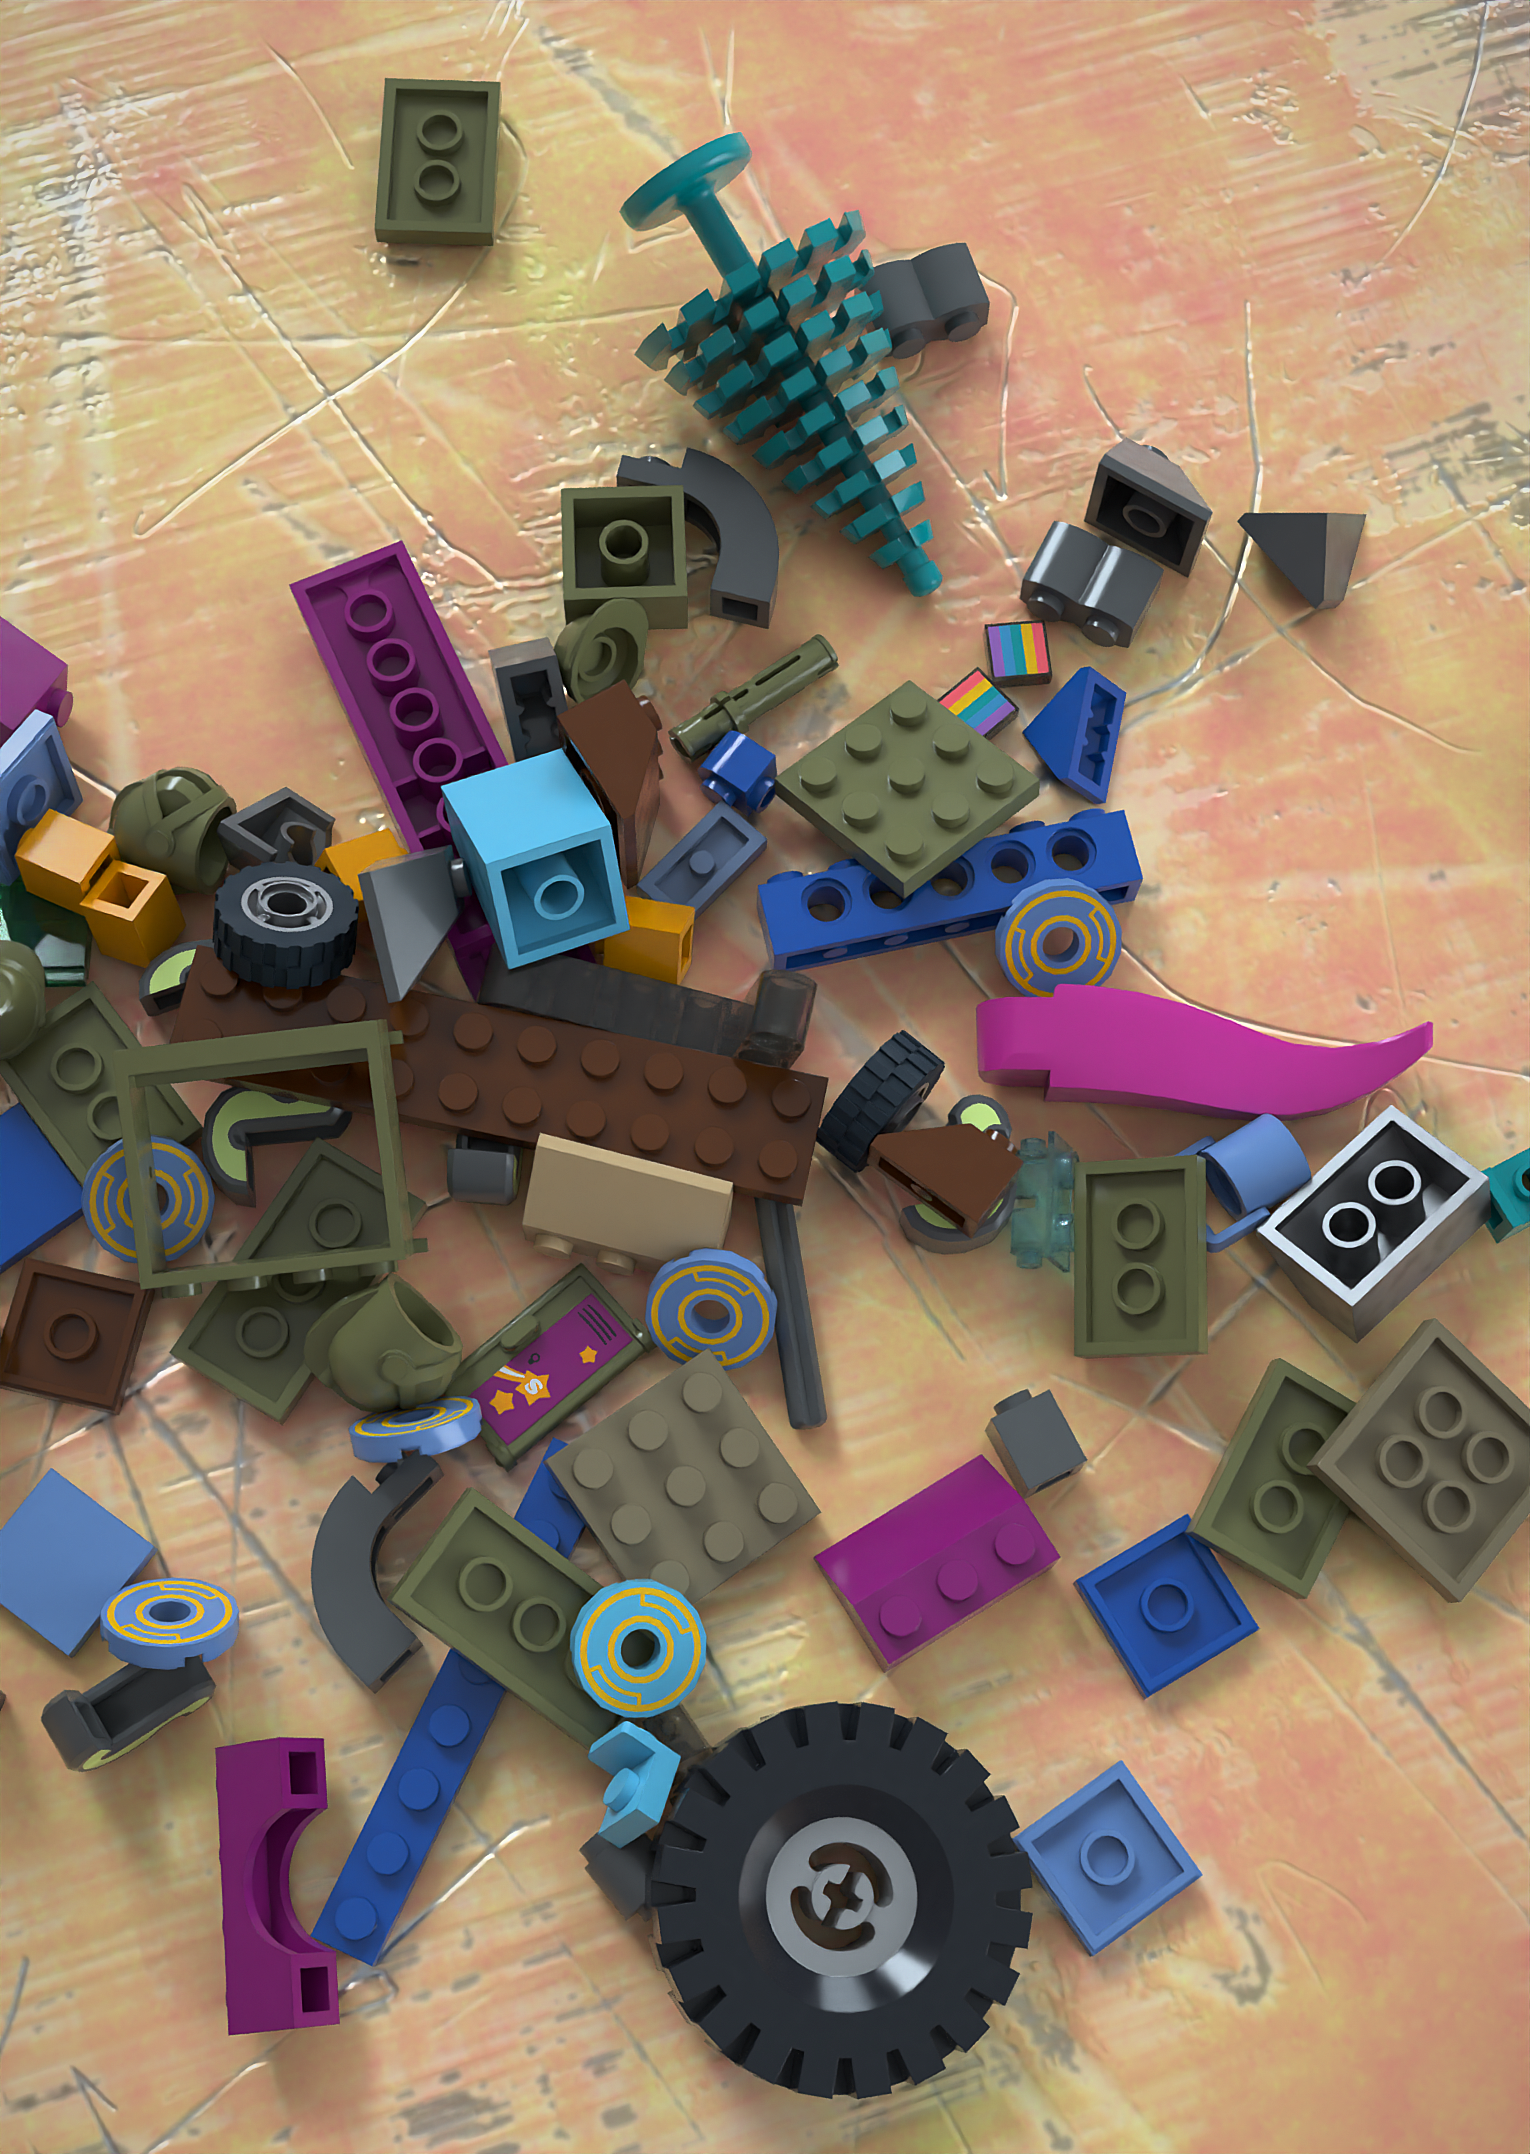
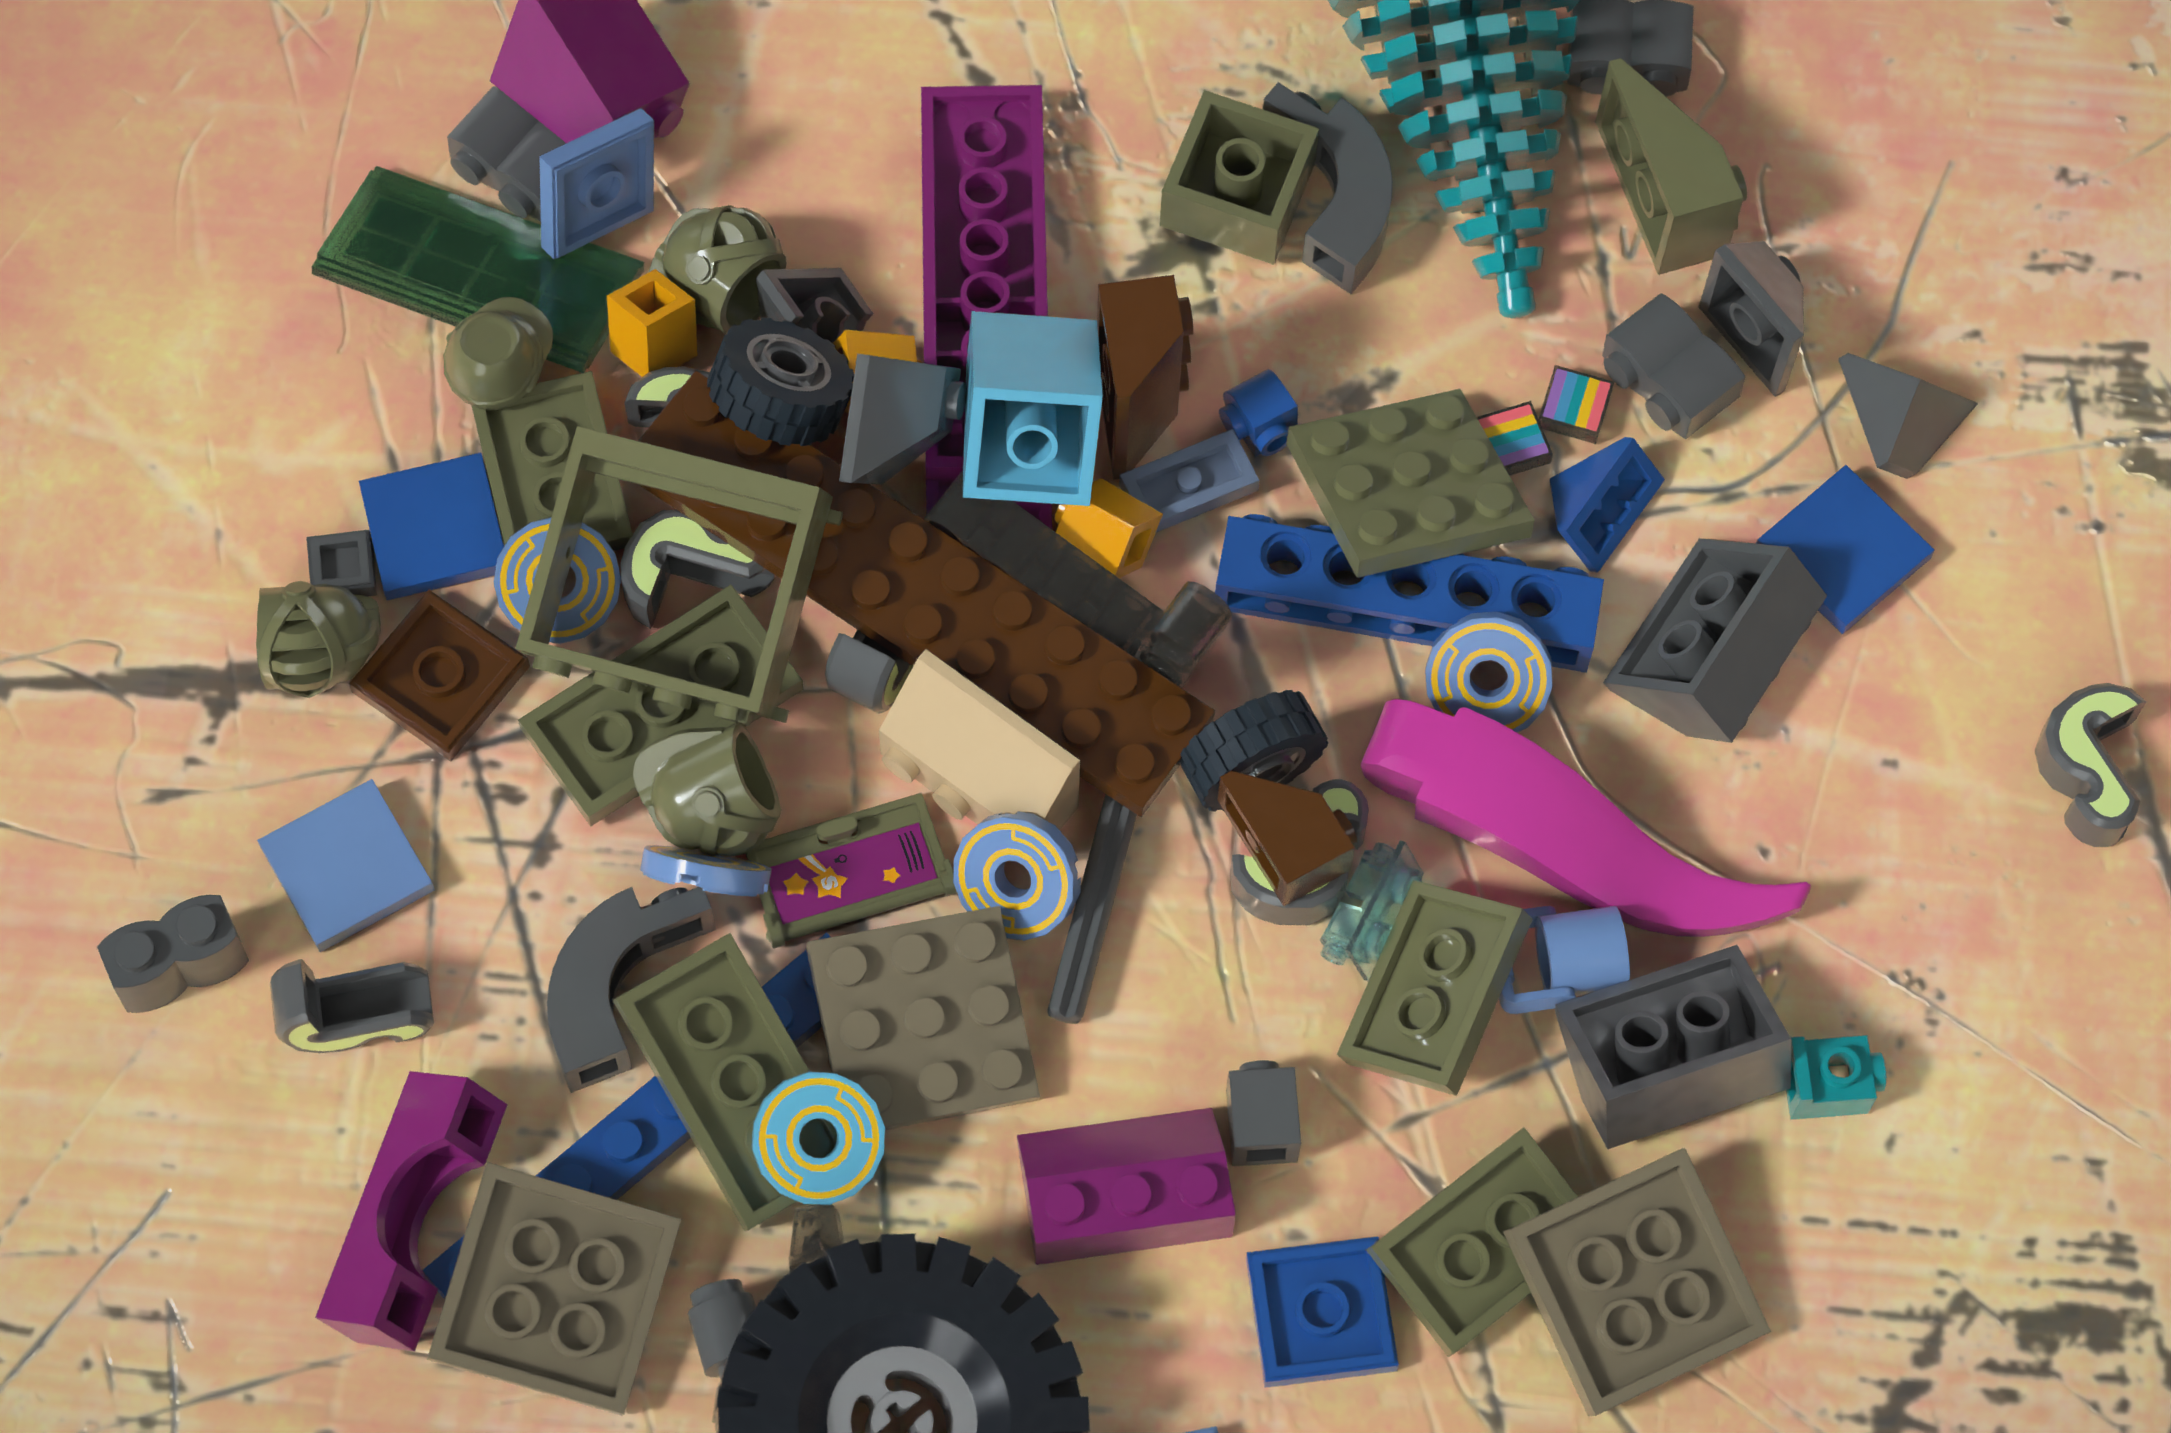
camera: 25 degrees right, 5 degrees down
light orange brick [14,808,122,916] -> none
medium blue tile [100,1577,239,1670] -> none
dark grey arch [488,637,568,763] -> none
olive hat [554,598,649,704] -> none
medium azure bracket [588,1721,681,1849] -> none
olive pin [668,634,839,764] -> none
none -> dark tan plate [427,1162,681,1416]
none -> olive slope [1595,58,1747,275]
none -> dark grey slope [1603,538,1827,743]
none -> blue tile [1756,465,1935,634]

